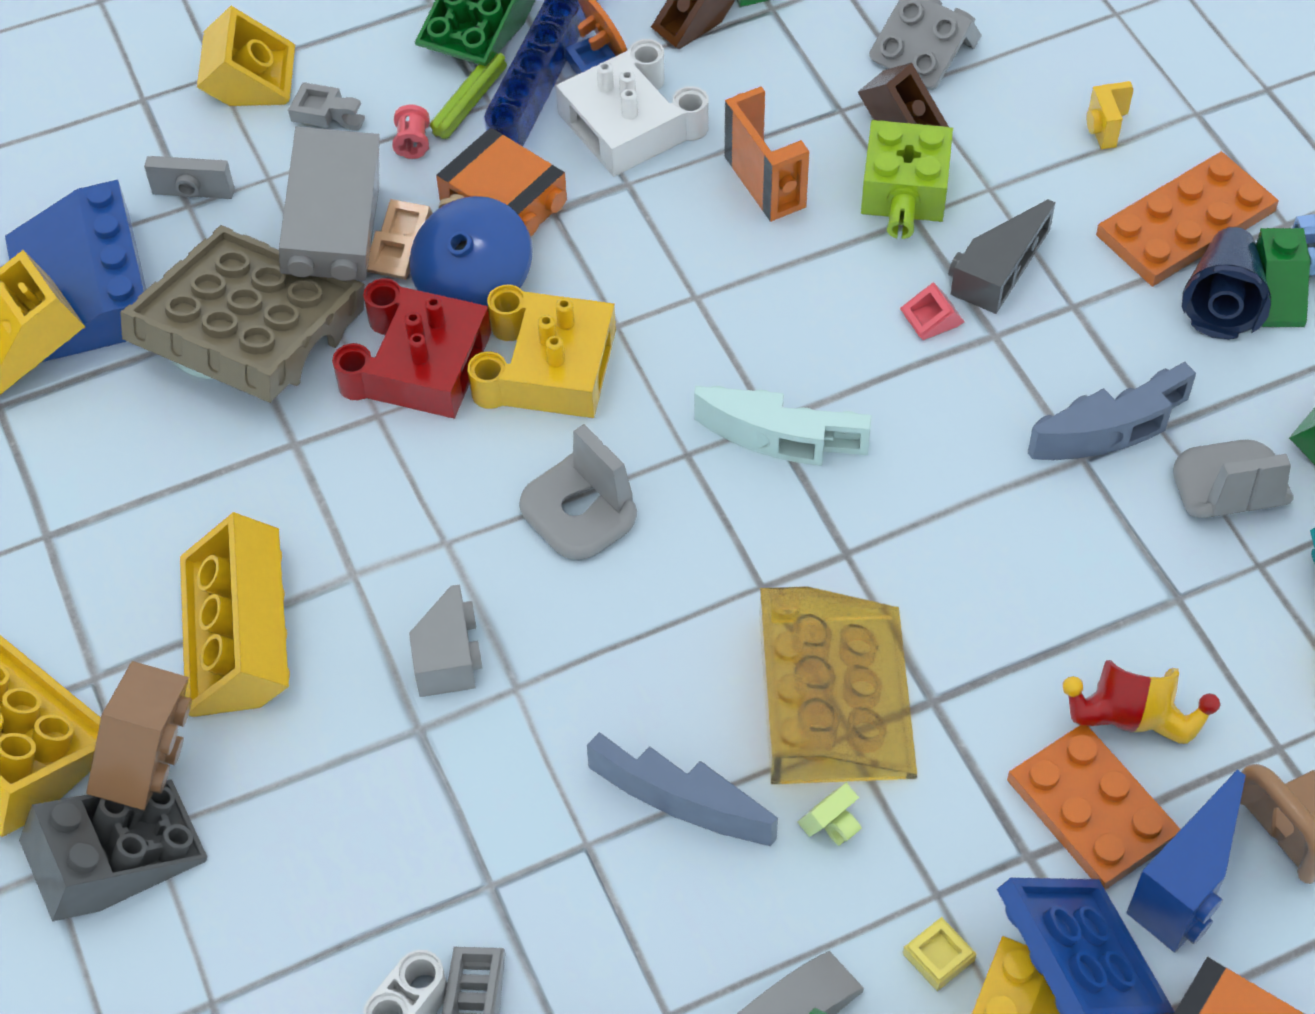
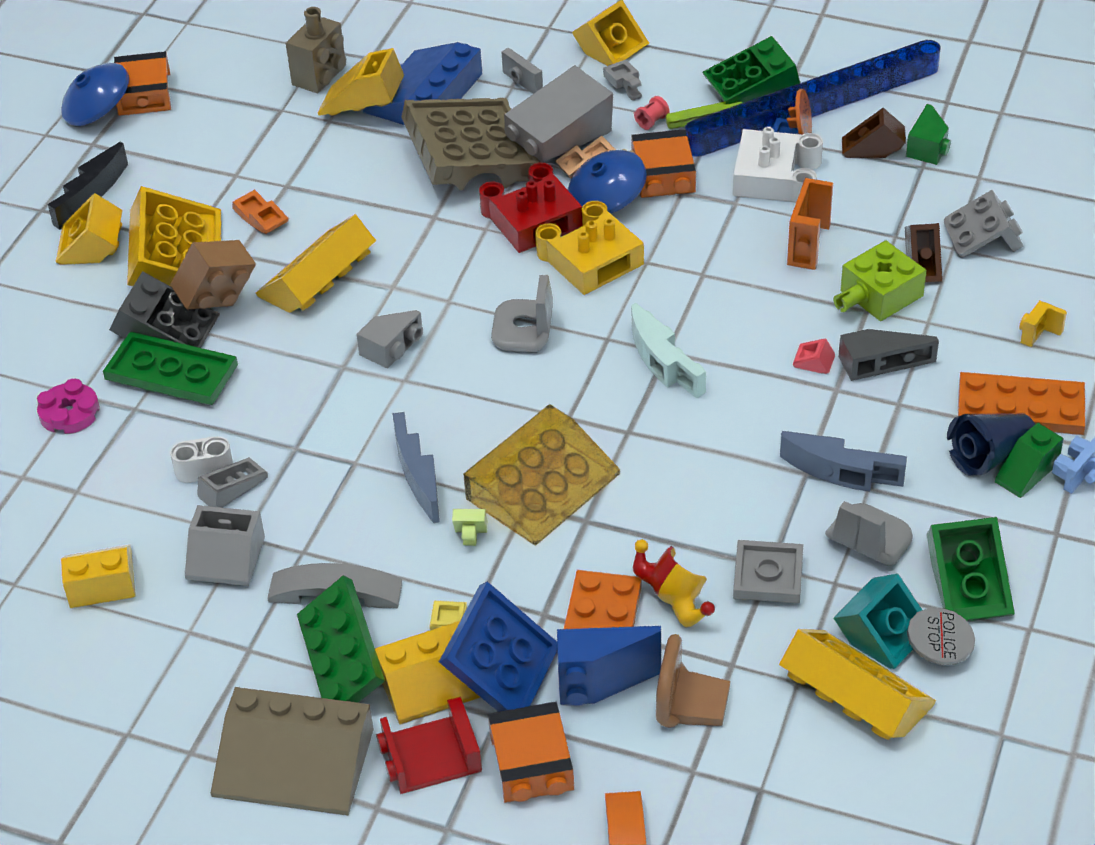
camera: 45 degrees right, 10 degrees down
none -> green plate [103,332,238,405]
none -> orange slope [232,189,289,234]
none -> light grey plate [733,540,803,603]

